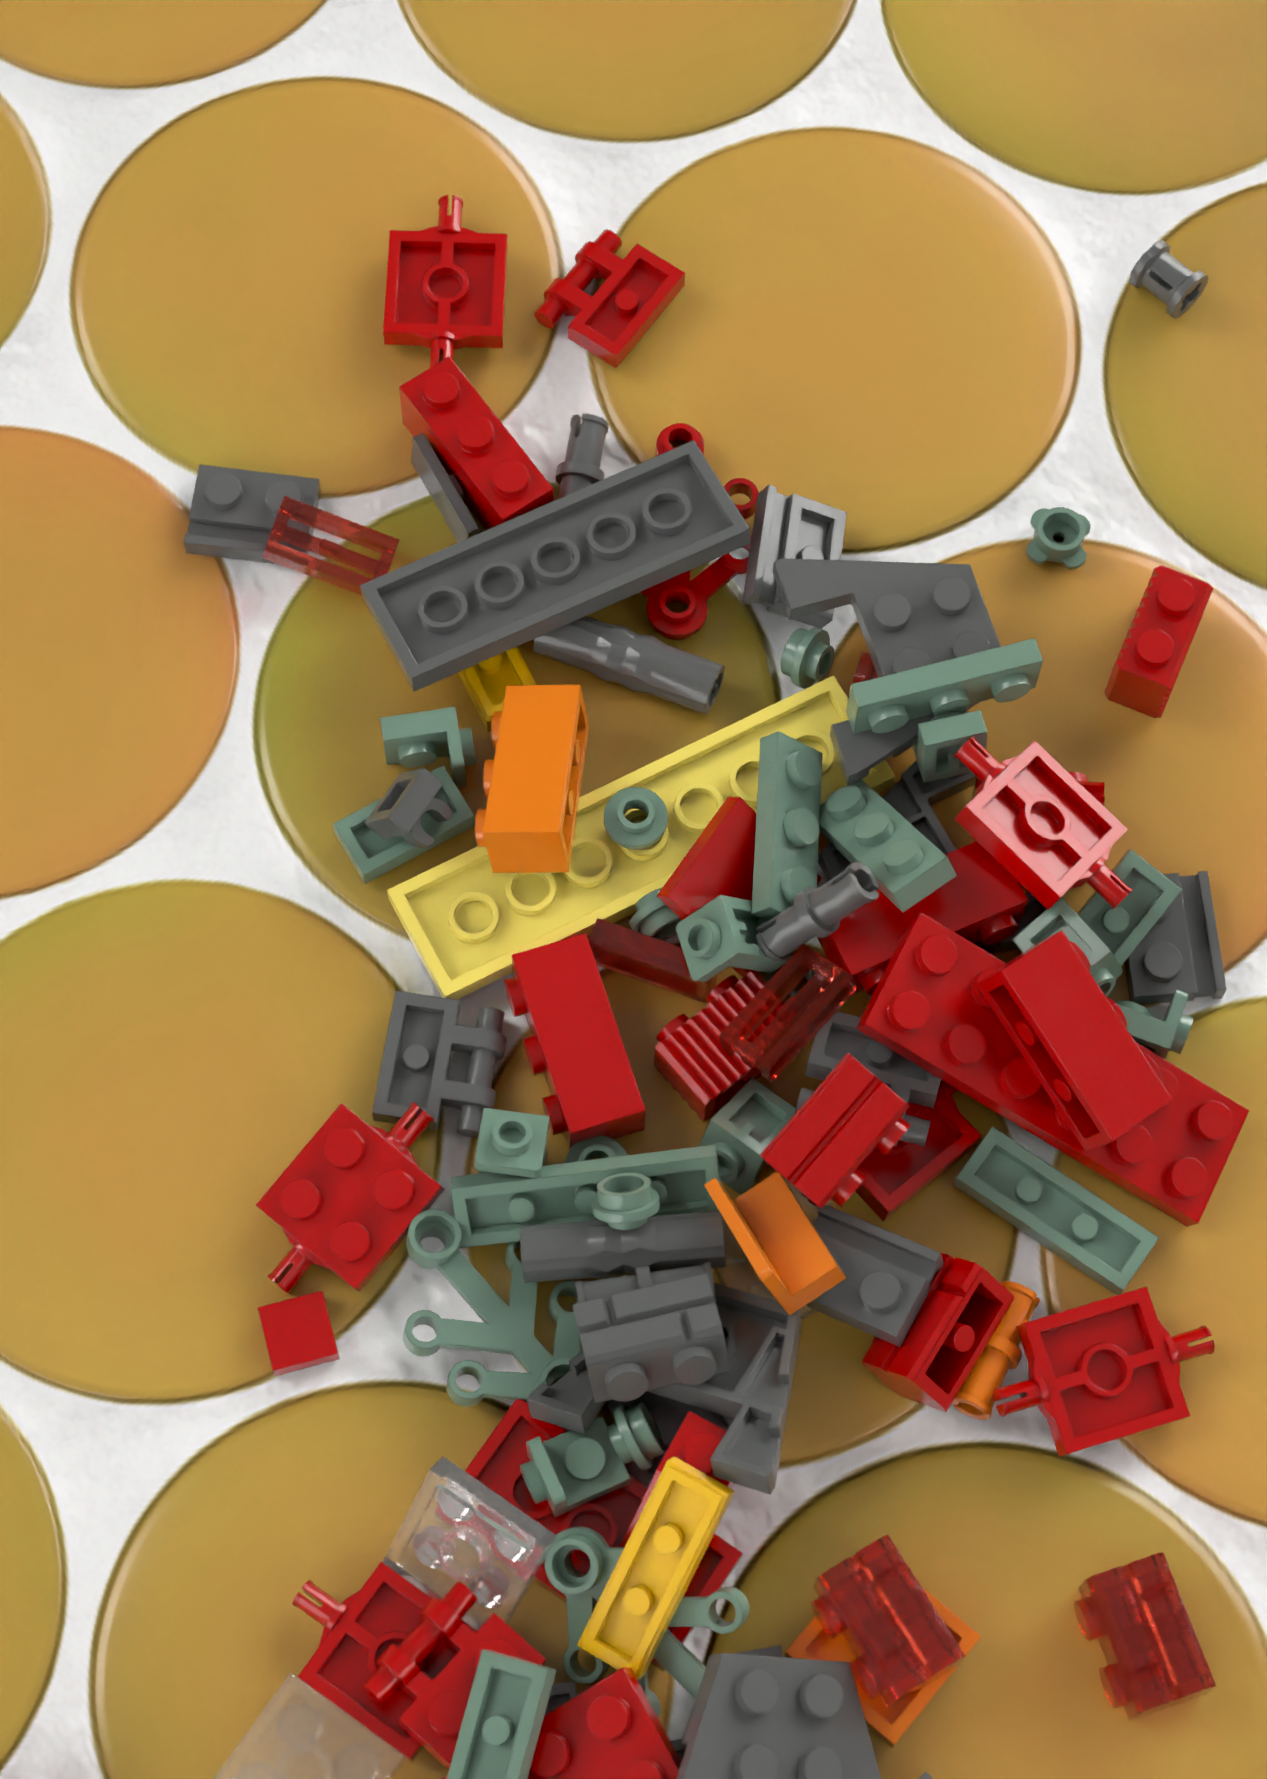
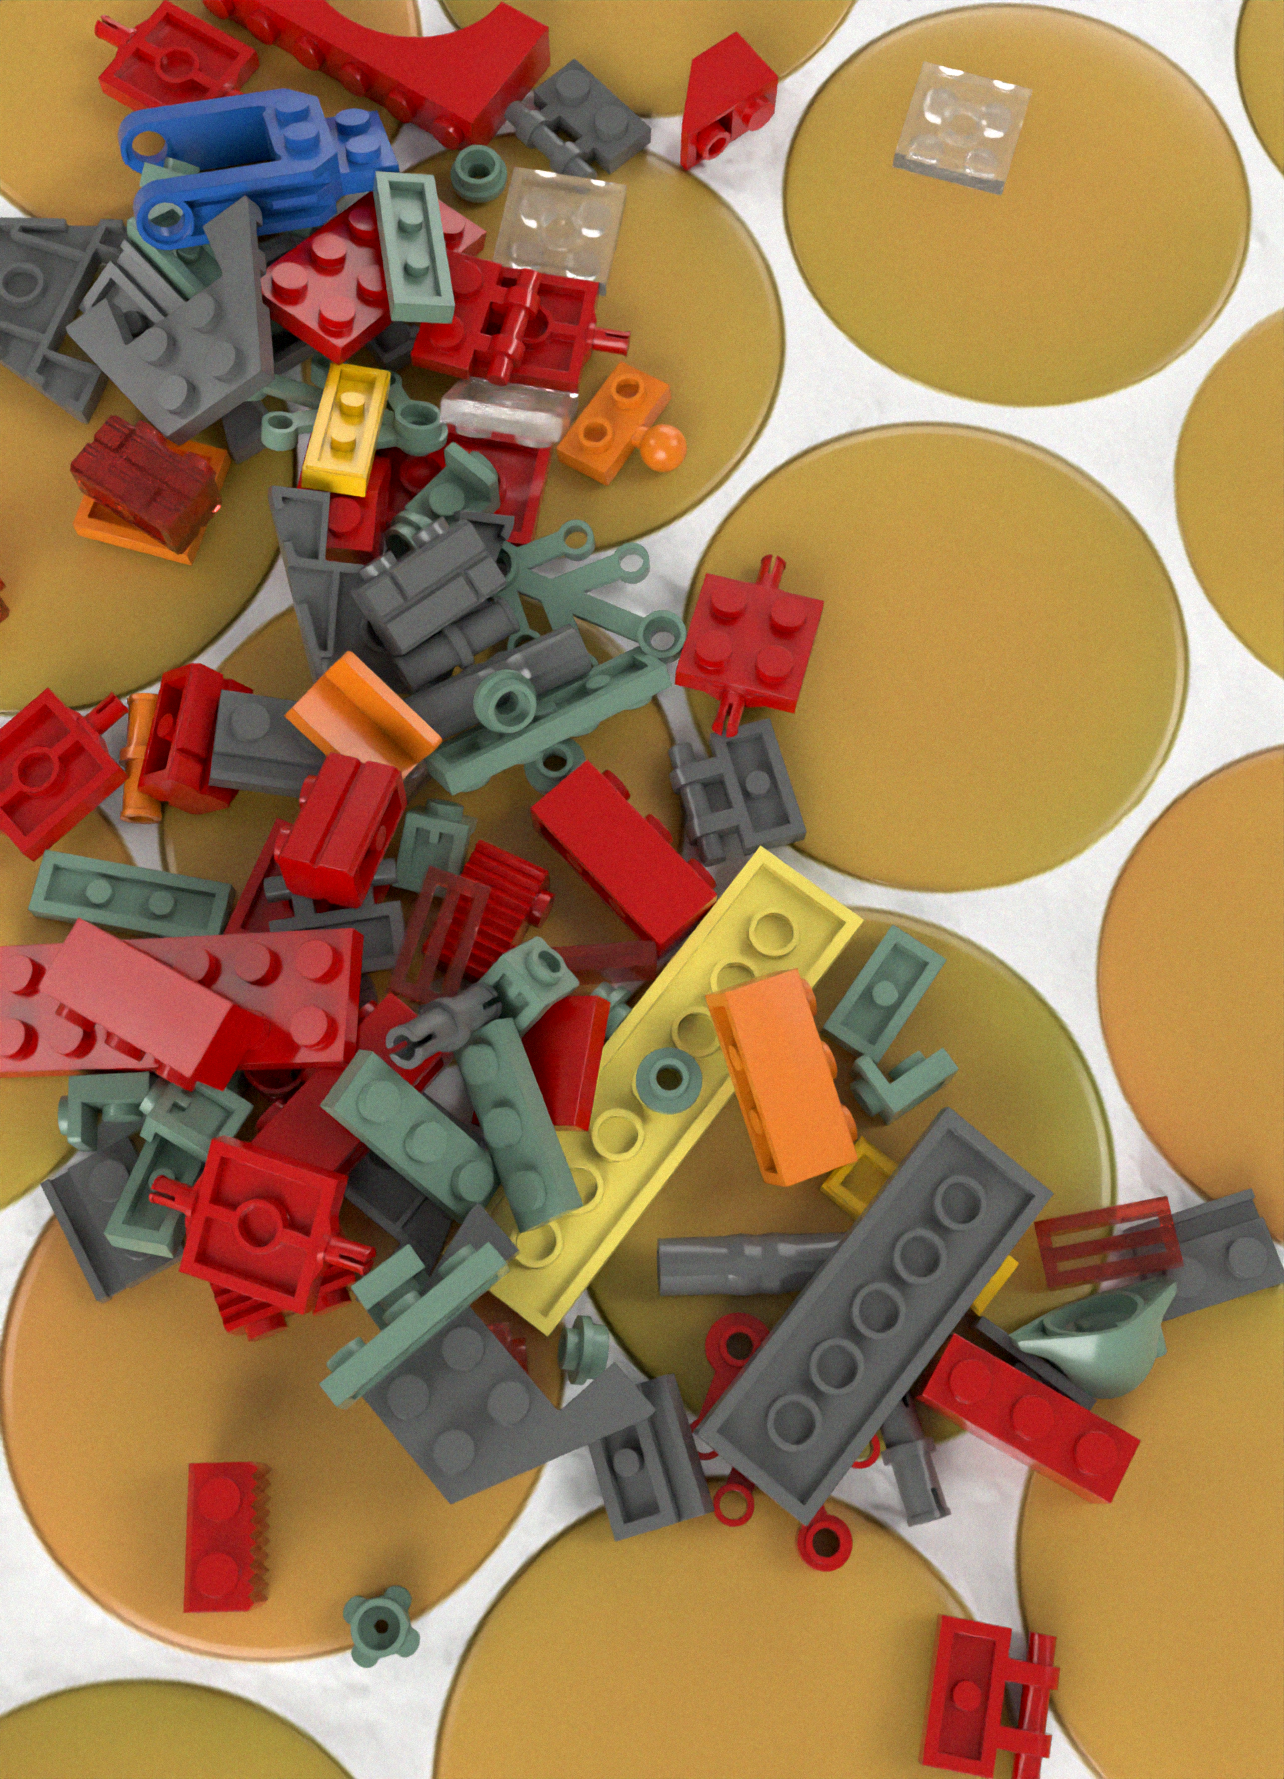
camera: 155 degrees right, 5 degrees up
red tile [257,1290,340,1376] -> none
dark grey tile [364,768,453,848] -> none
red plate [383,195,508,368] -> none
sand green bracket [475,1108,550,1178] -> none
none -> orange plate [556,361,687,487]
none -> sand green hat [1008,1275,1177,1399]

